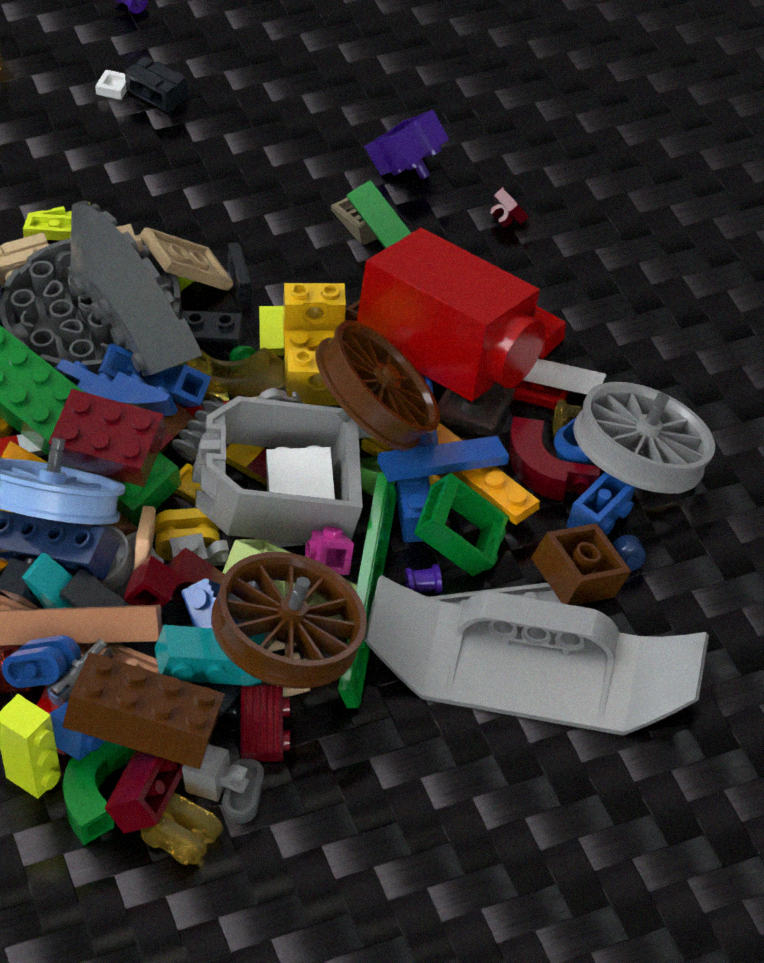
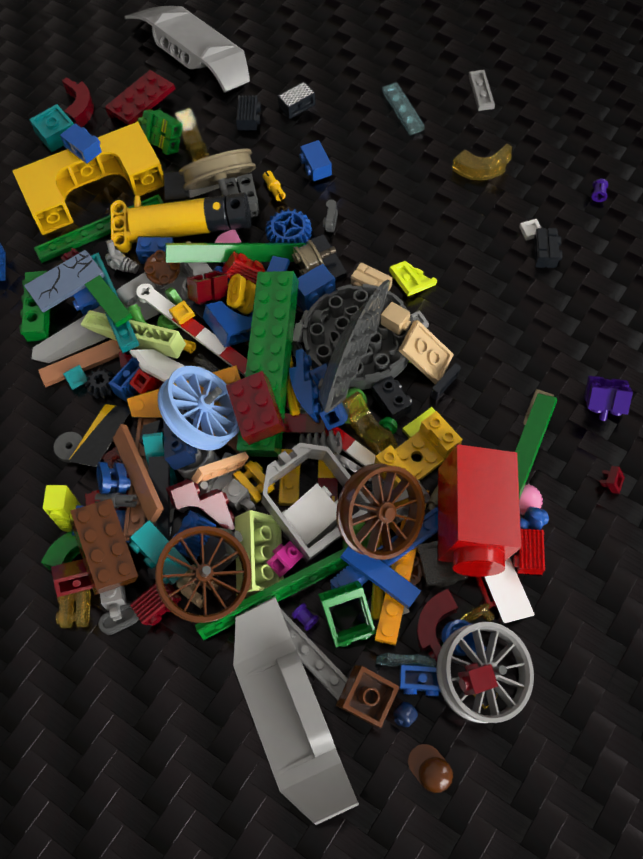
camera: 60 degrees right, 15 degrees up
none -> clear light blue tile [376,653,436,668]
none -> reddish brown cap [408,744,453,793]
none -> dark red brick [458,662,498,695]

